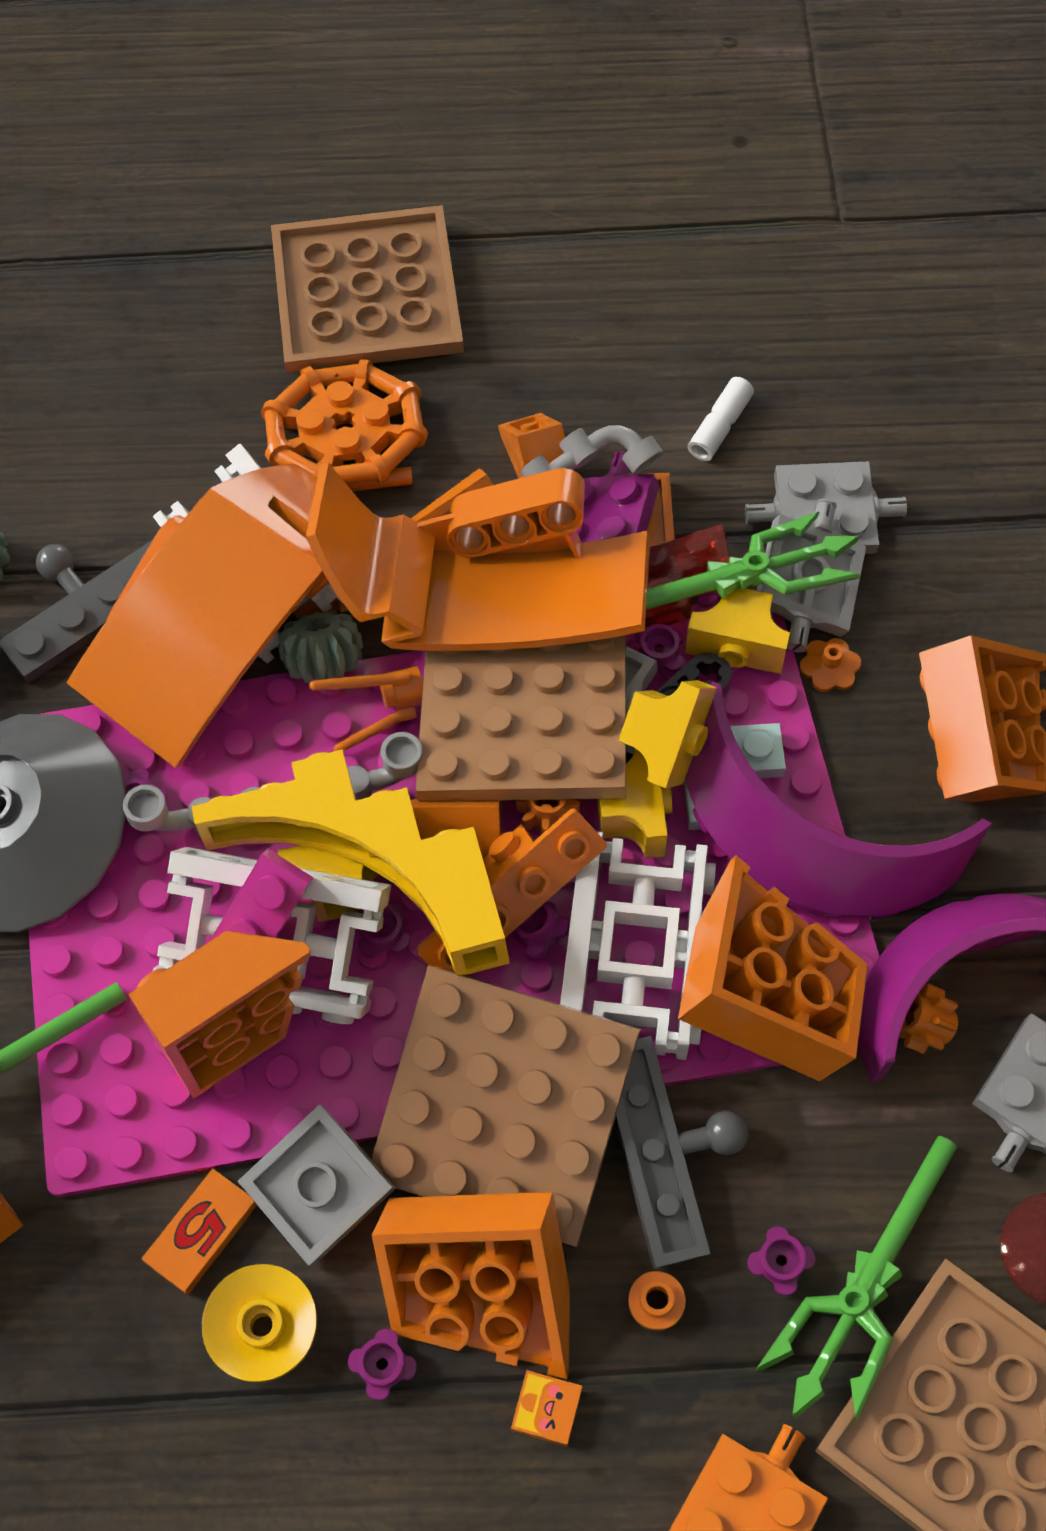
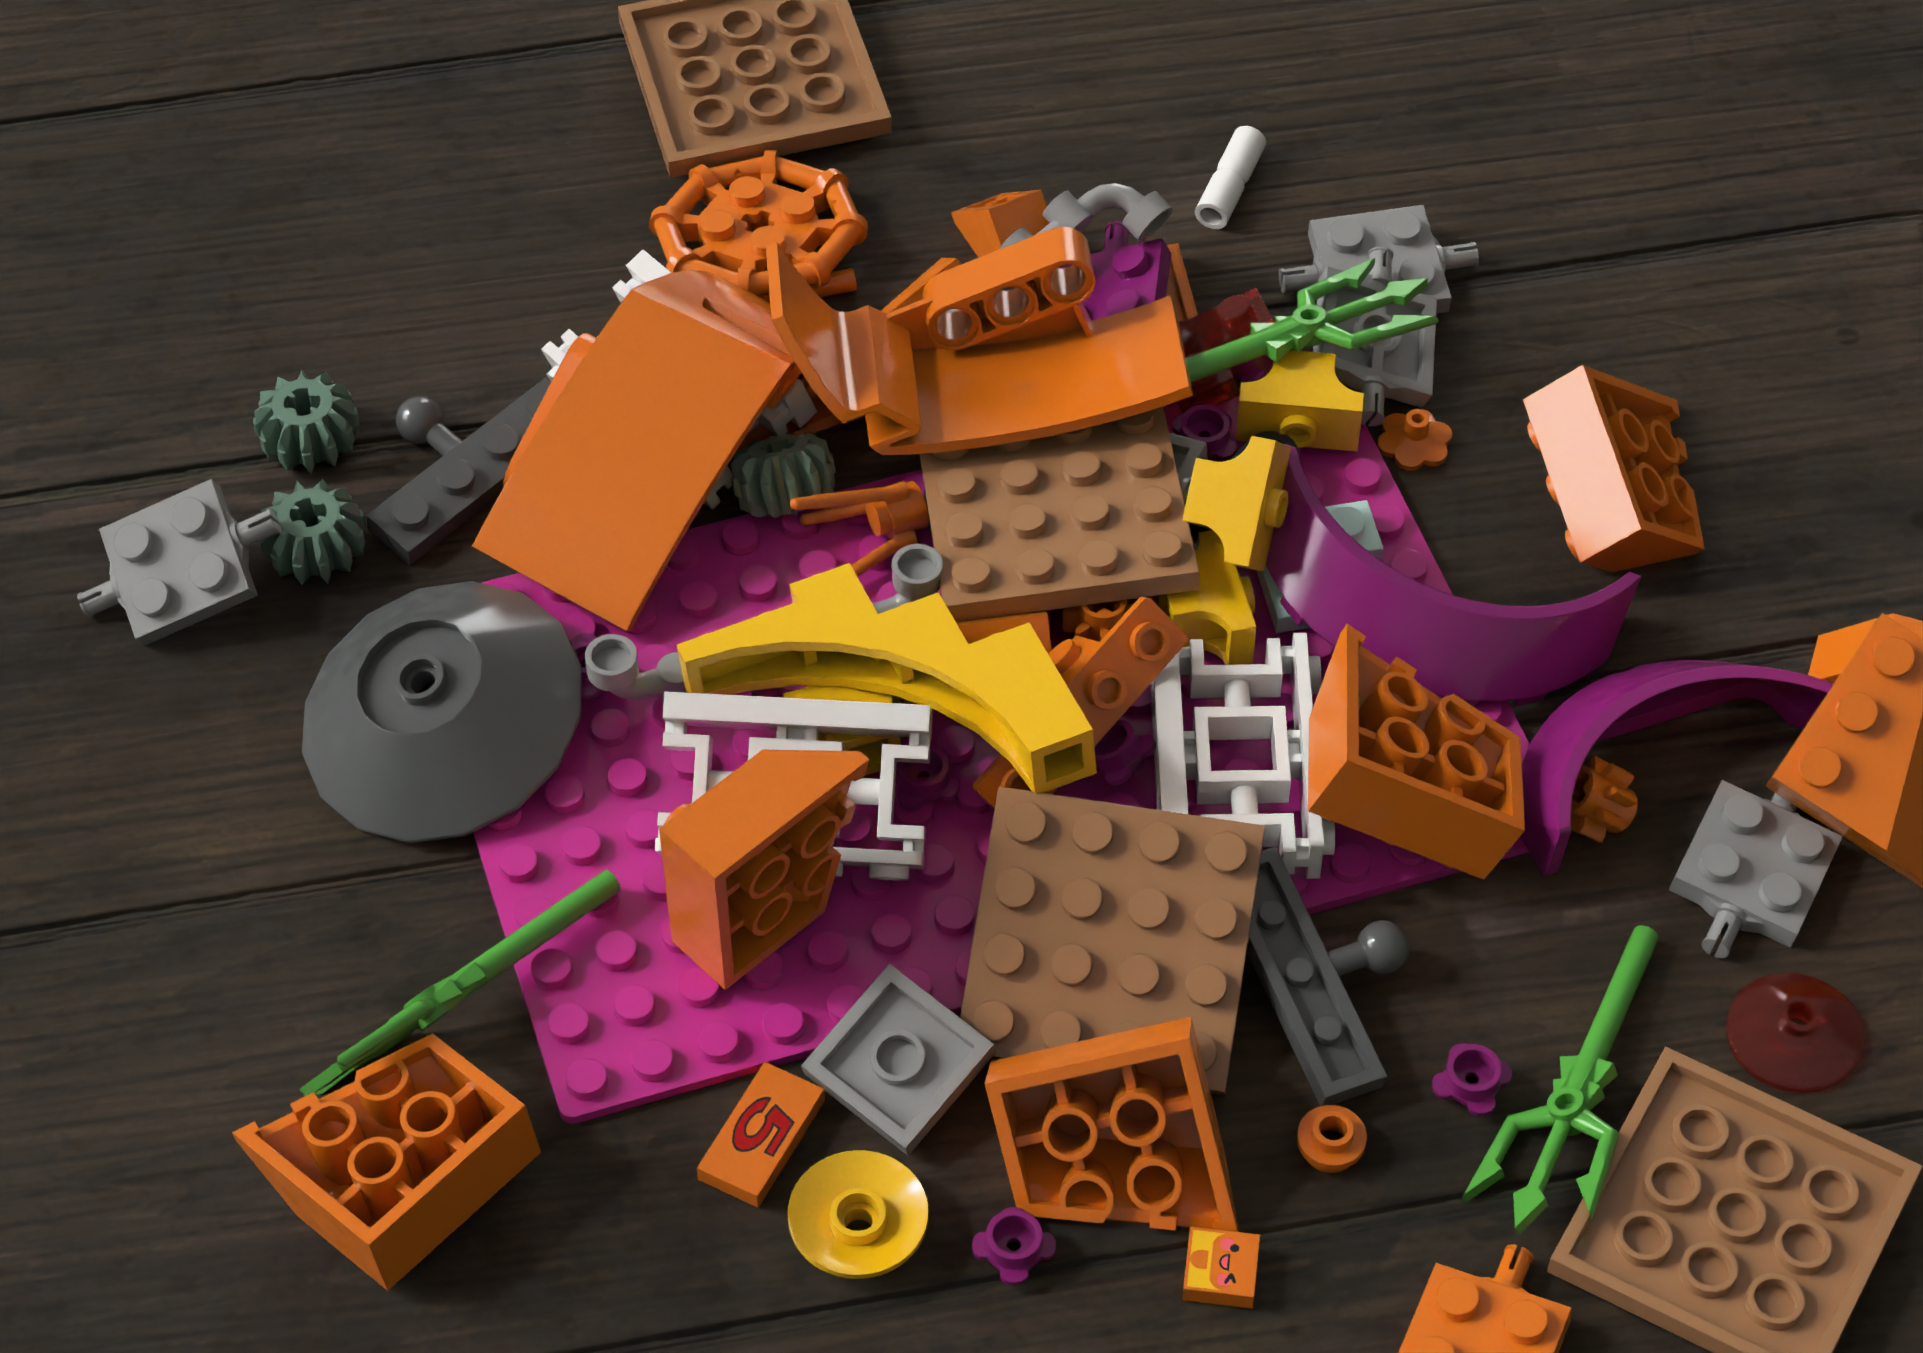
camera: 10 degrees left, 10 degrees down
dark pink plate [210,848,314,941] -> none

